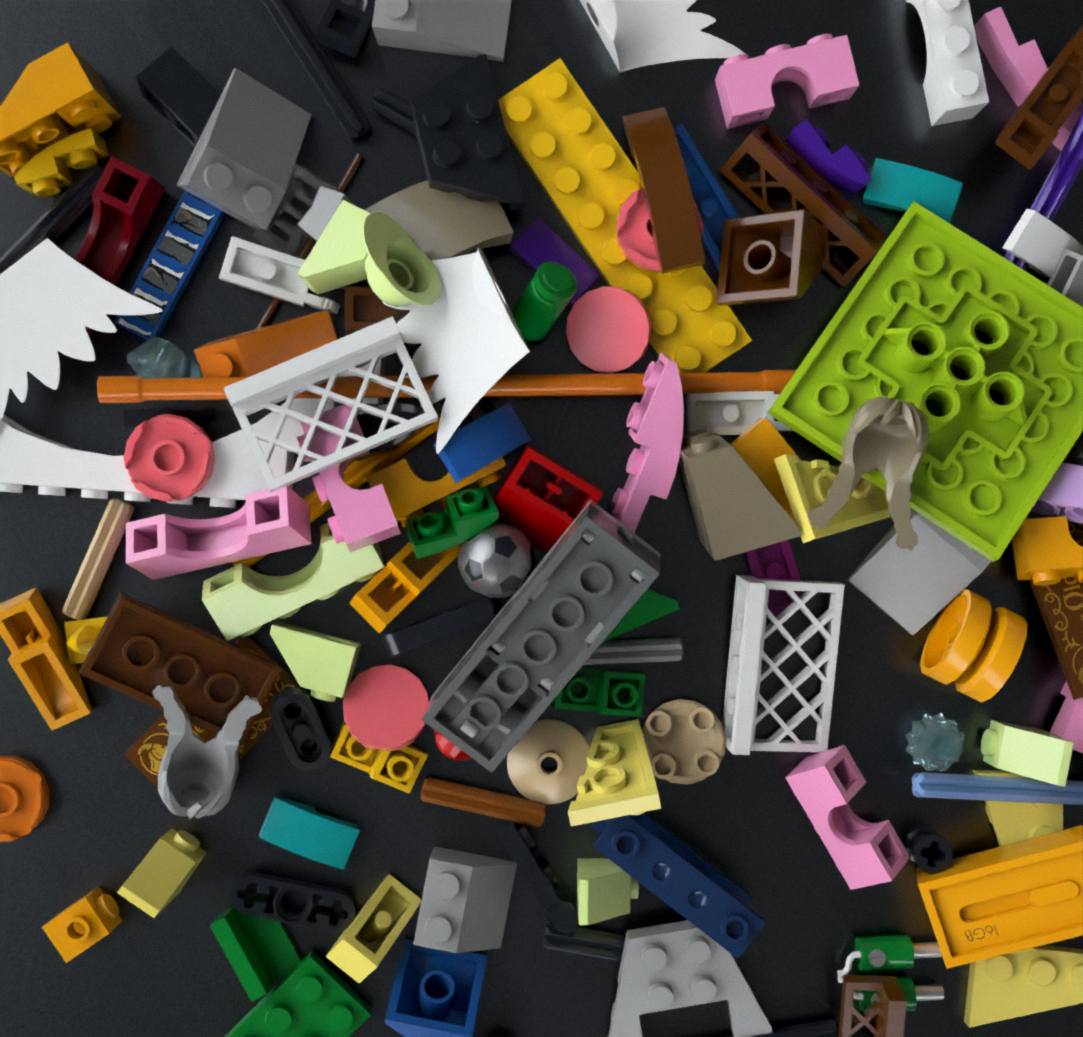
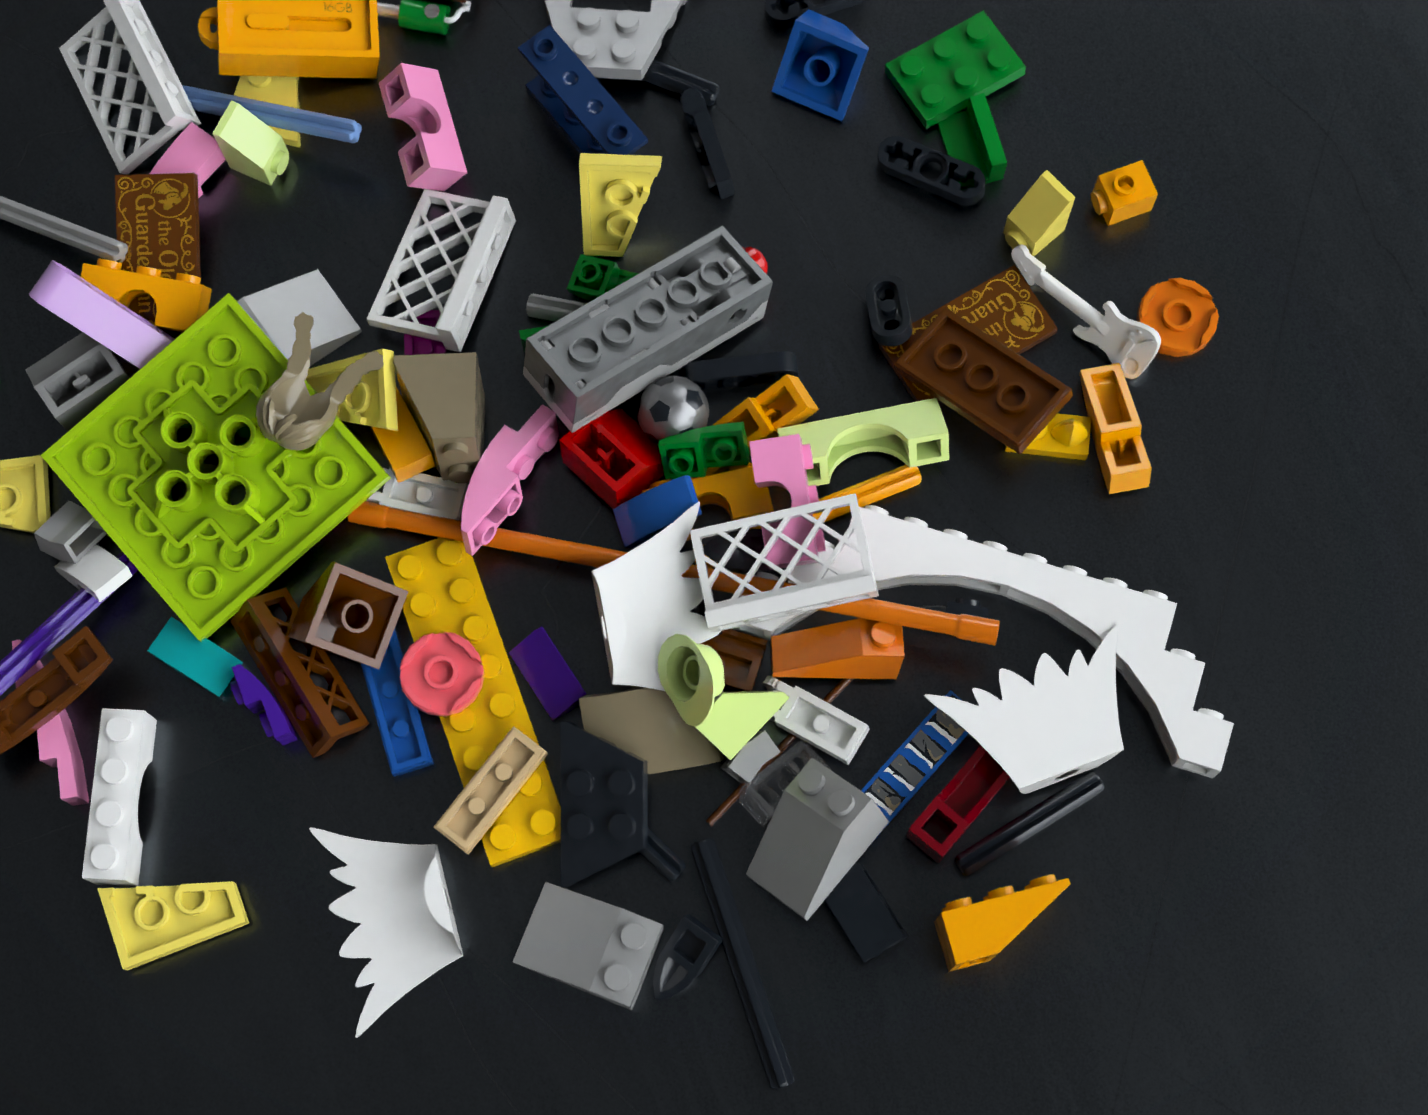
camera: 160 degrees left, 15 degrees down
yellow slope [14,128,109,197] -> none
tan axle [62,499,134,620] -> none
coral tile [123,414,215,502] -> none
bright pink arch [126,486,311,580] -> none
clear light blue piece [127,336,189,378] -> none
light grey hair [152,684,262,819] -> none
teal slope [259,795,360,870] -> none
yellowish green slope [270,622,362,702] -> none
light yellow slope [325,874,422,983] -> none
yellow slope [330,721,428,794] -> none
coral tile [343,664,429,751] -> none
light grey slope [413,846,517,953] -> none
dark orange axle [420,777,546,827] -> none
tan dish [507,719,589,804] -> none
green piece [511,262,578,341] -> none
coral tile [566,286,653,373] -> none
yellowish green slope [577,858,639,925] -> none
reddish brown slope [623,107,705,274] -> none
tan dish [642,699,726,785] -> none
bright pink arch [715,34,859,129] -> none
black bush [903,825,953,874] -> none
clear light blue piece [905,713,964,772] -> none
light orange wheel [920,589,1027,703] -> none
none -> tan tile [433,726,548,855]
none -> white piece [1011,245,1161,379]

